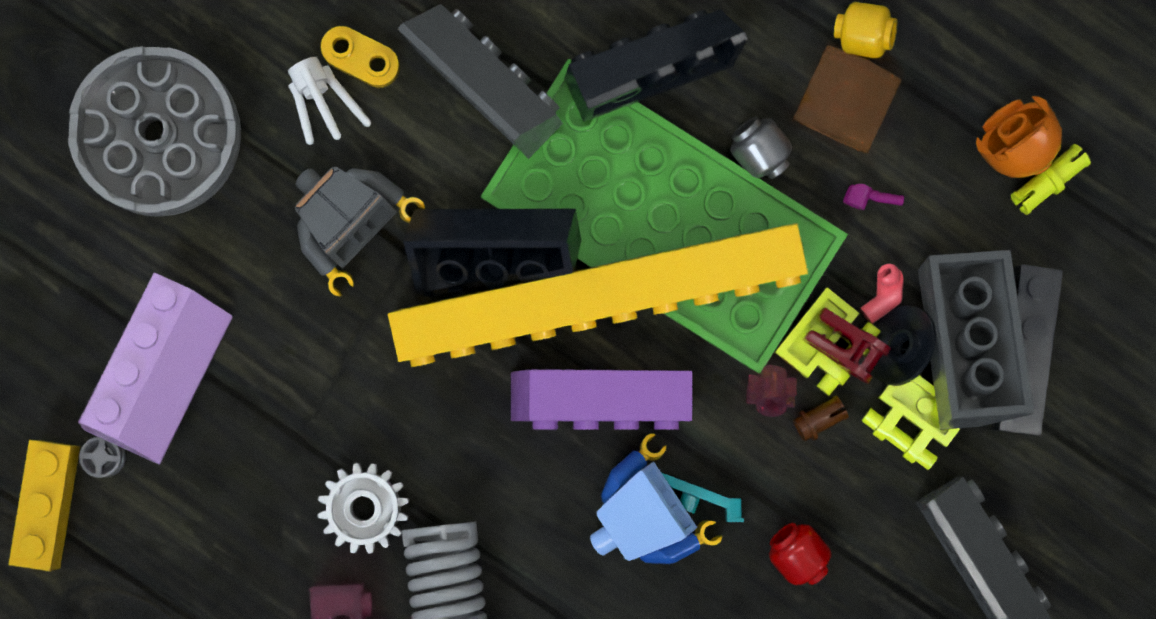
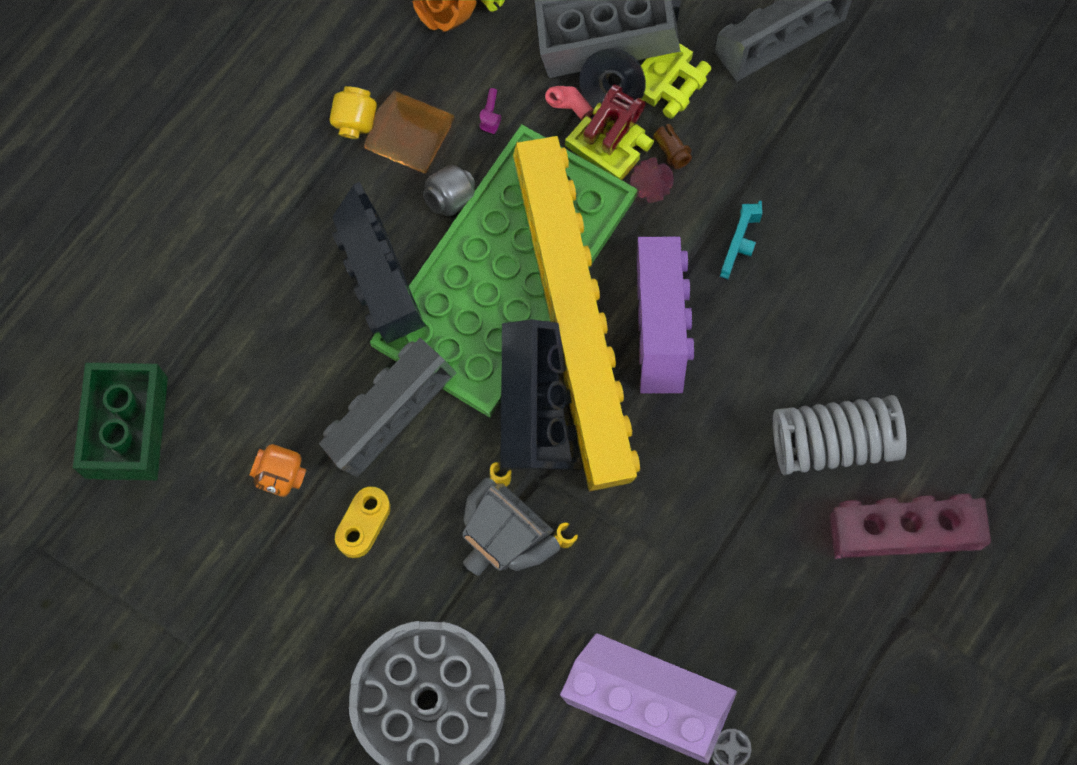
camera: 85 degrees left, 15 degrees down
white plant [288,57,371,145] -> none
white gear [318,463,409,554] -> none
light blue torso [590,434,722,564] -> none
red head [769,523,831,585] -> none

